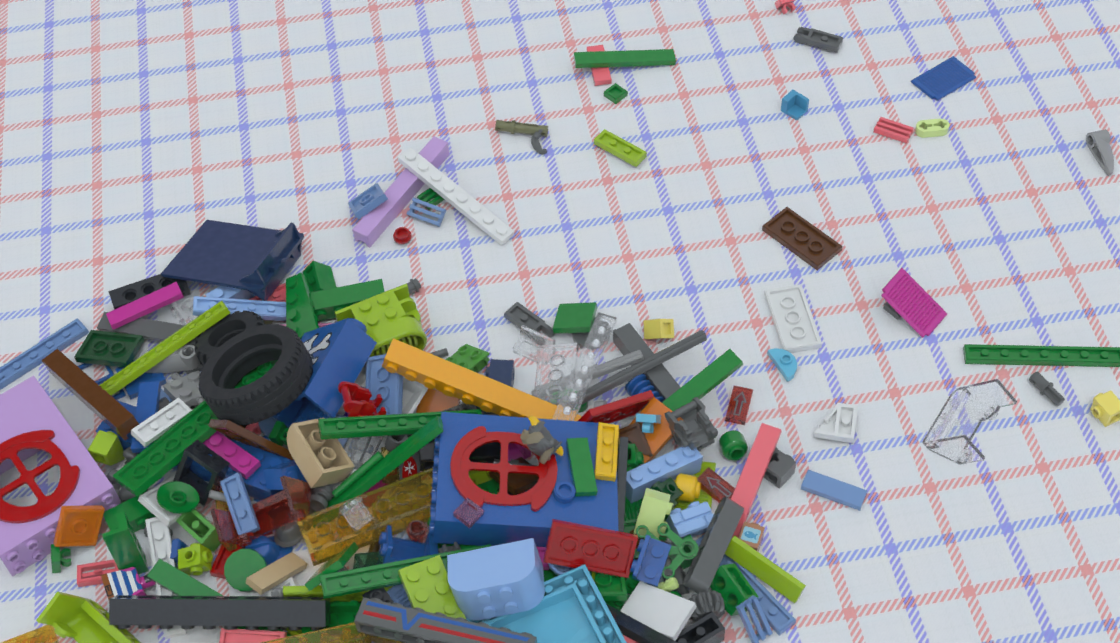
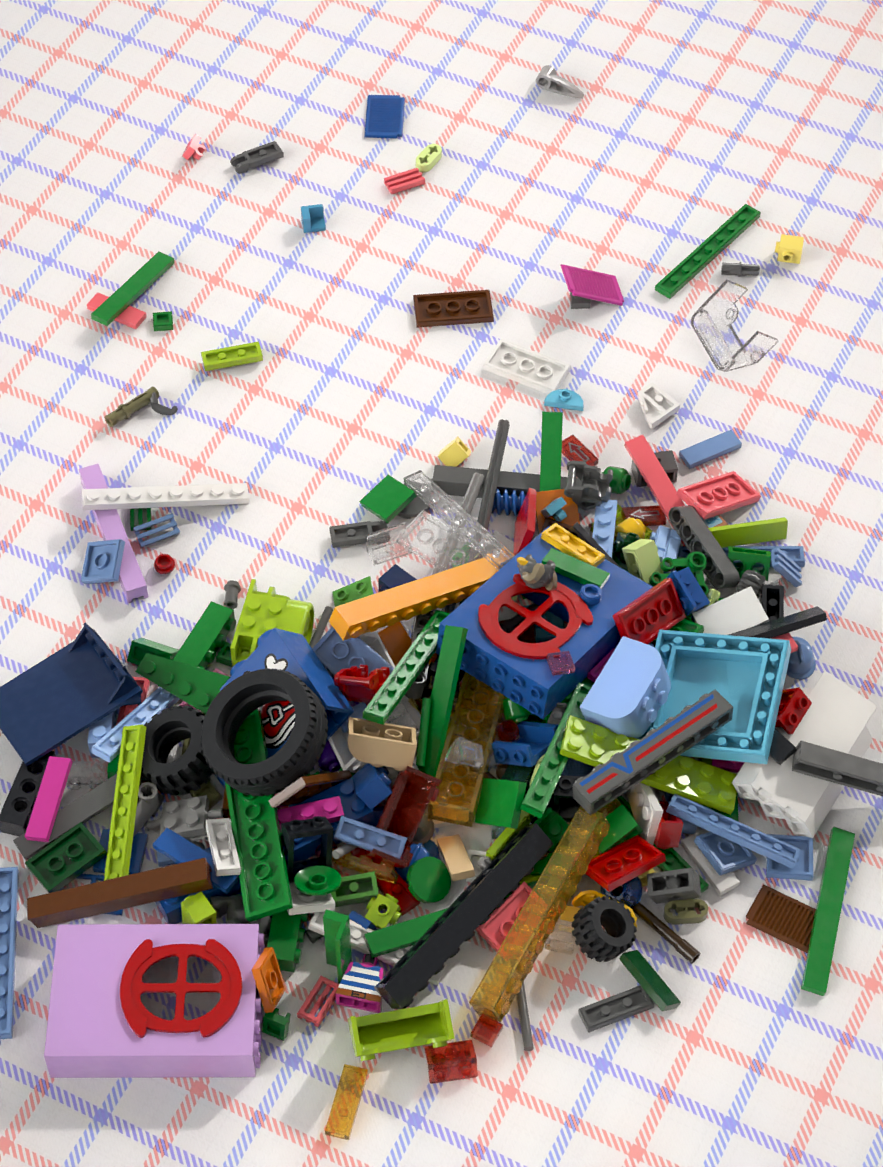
camera: 55 degrees left, 0 degrees up
none -> coral tile [676,471,761,520]

